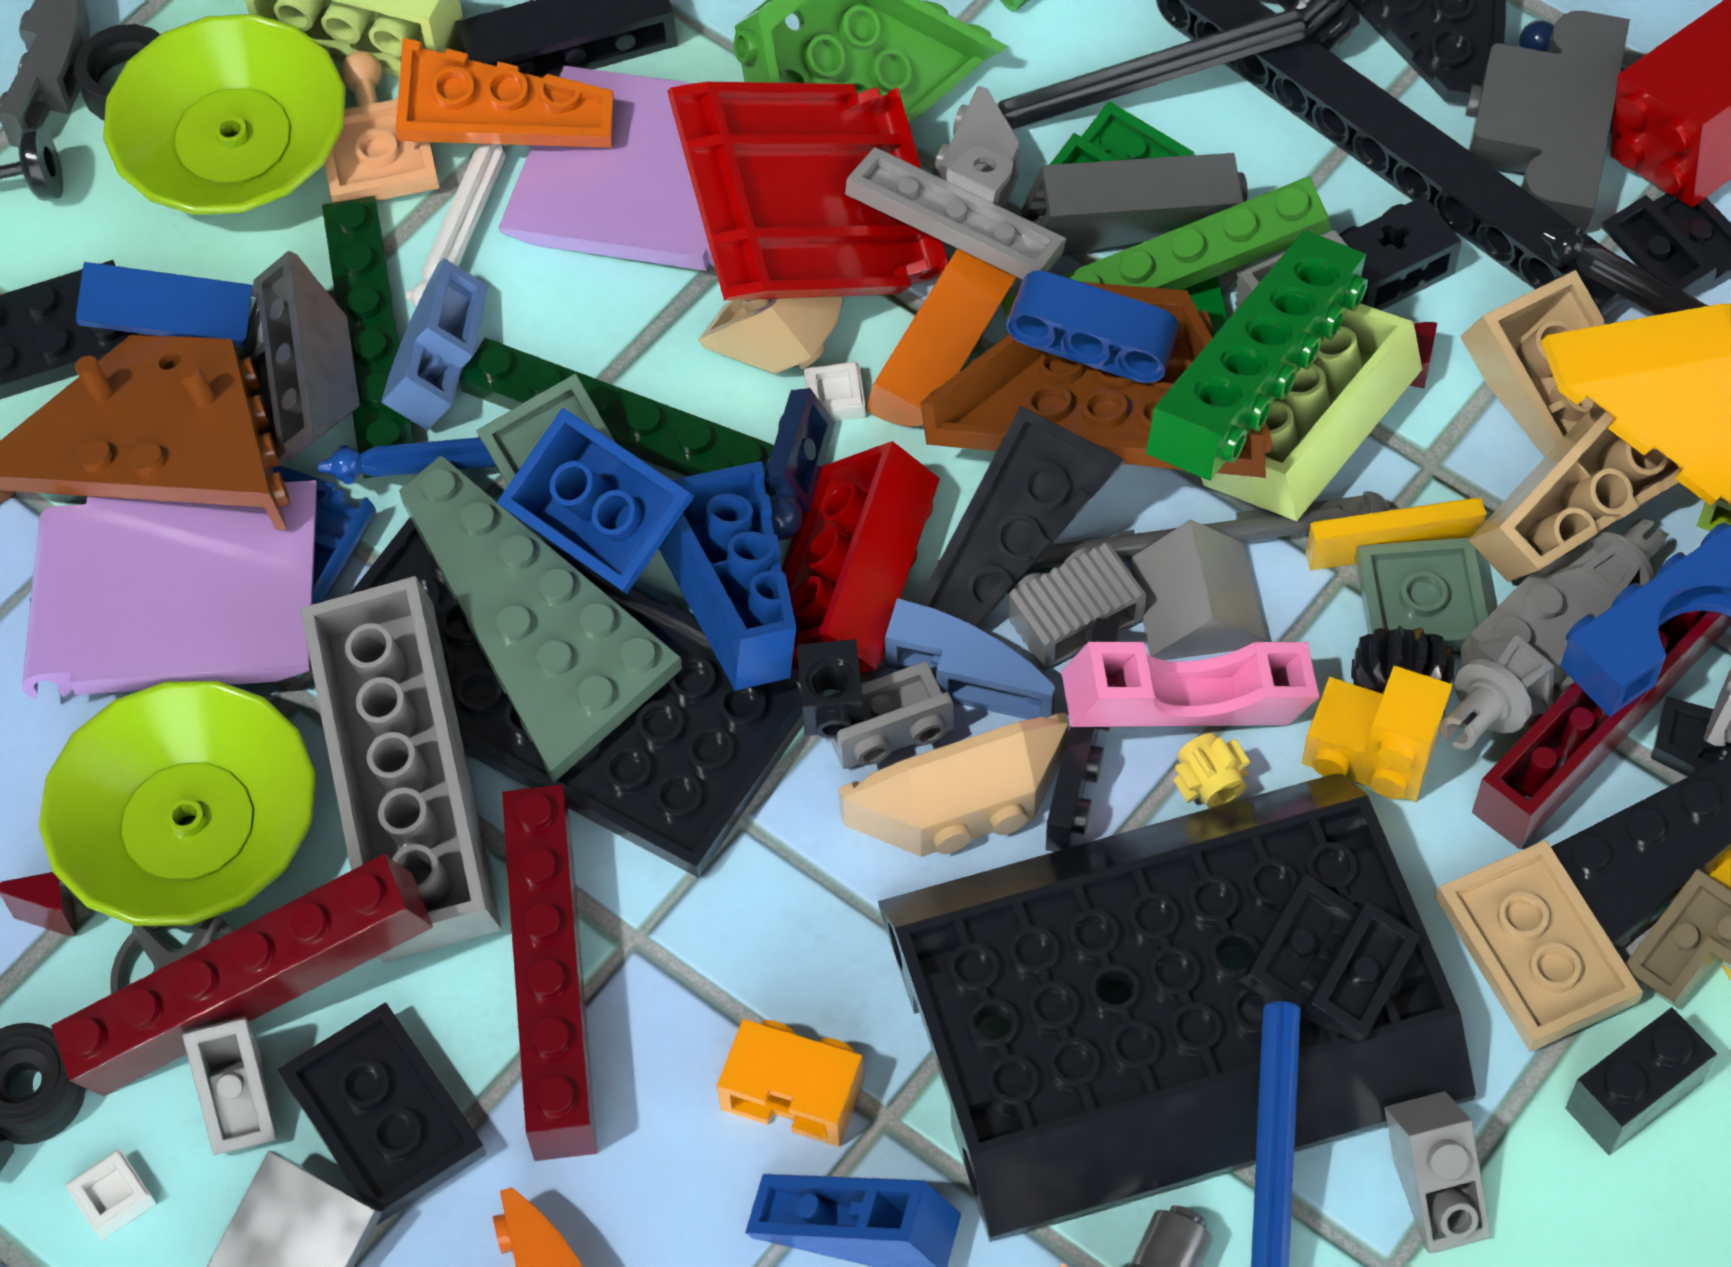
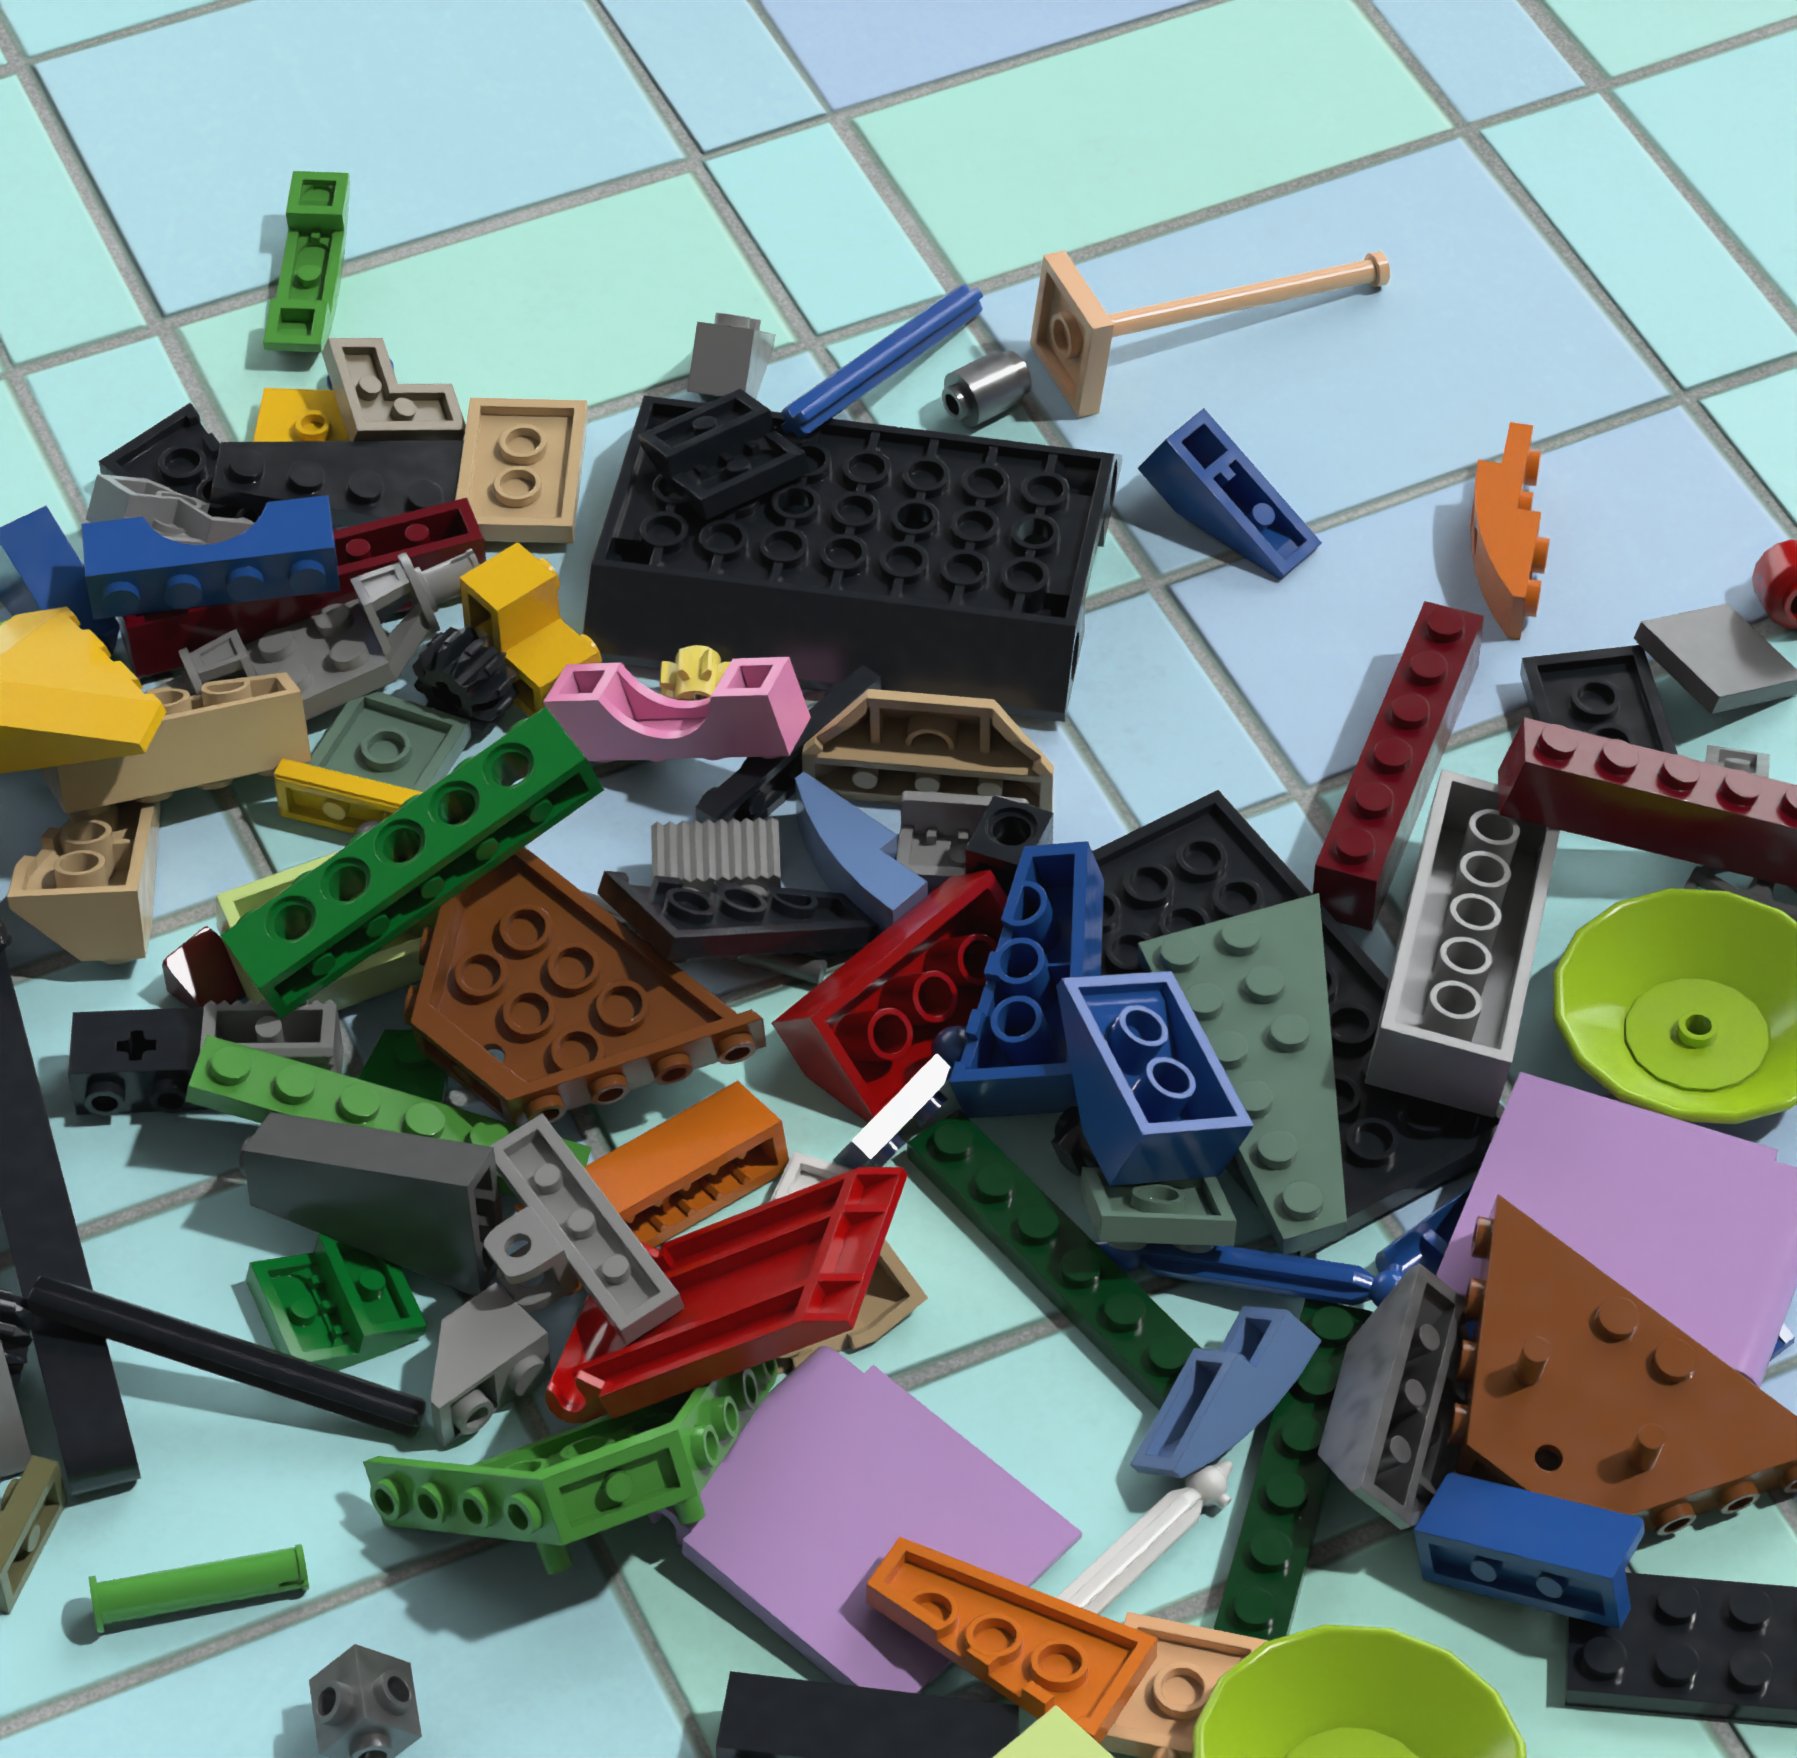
camera: 155 degrees left, 10 degrees down
light orange brick [717,1019,864,1147] -> none
blue beam [1006,271,1180,383] -> none
light grey slope [1130,520,1267,660] -> none
black brick [1565,1007,1717,1156] -> none

